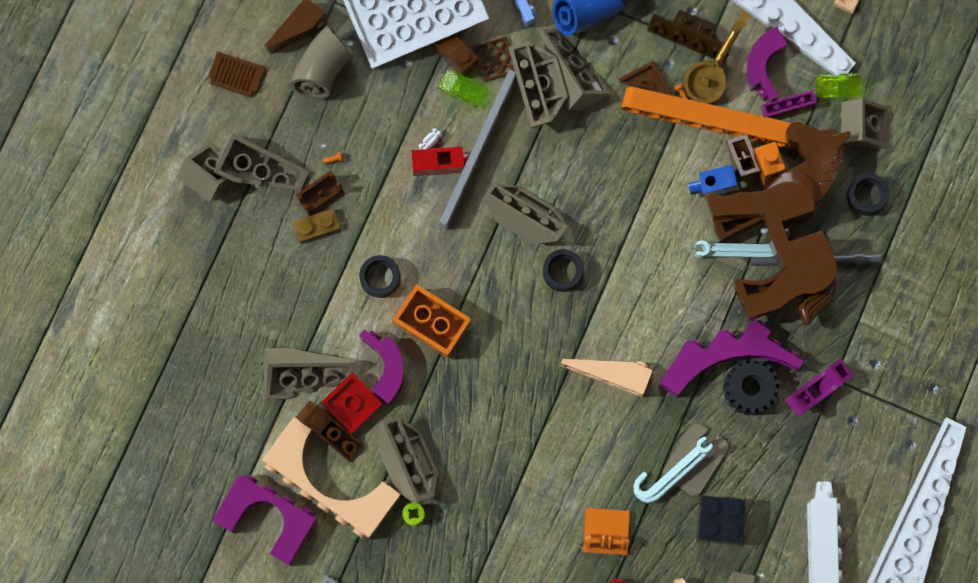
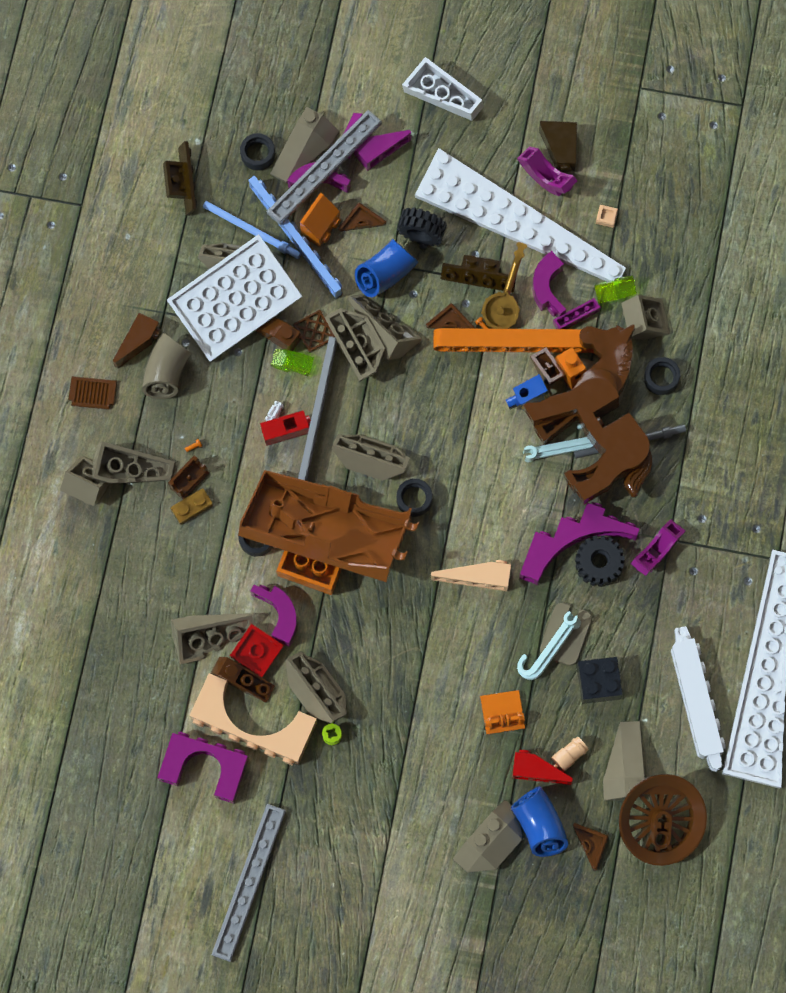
camera: 10 degrees left, 5 degrees down
none -> dark orange piece [238,470,419,582]

